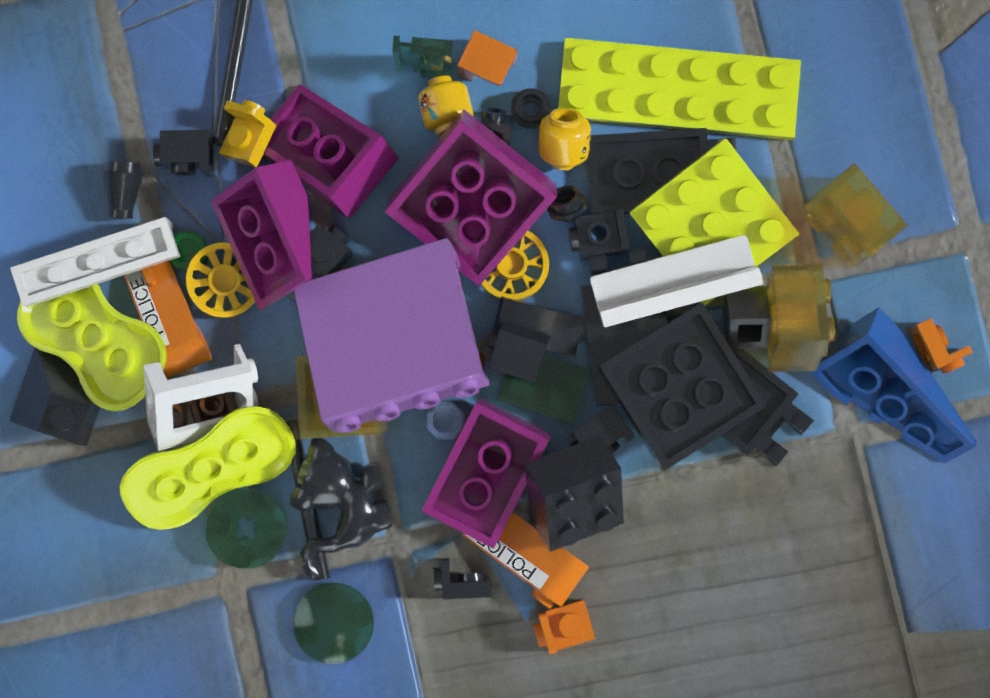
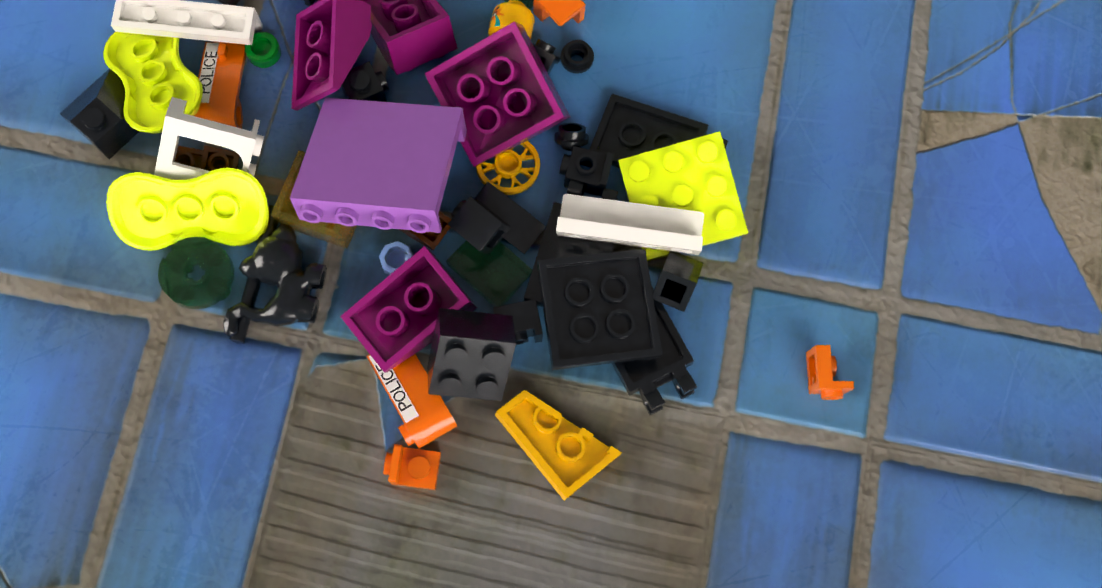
camera: 20 degrees right, 10 degrees down
yellow wheel [186,242,255,318] -> none
clear green dish [293,582,374,664] -> none
black bracket [433,558,492,600] -> none
yellow head [538,108,591,170] -> none
neon yellow plate [558,38,801,141] -> none
clear yellow brick [766,264,835,372] -> none
clear yellow brick [804,163,908,267] -> none
blue wedge [809,307,977,463] -> none
none -> yellow wing [495,390,622,501]

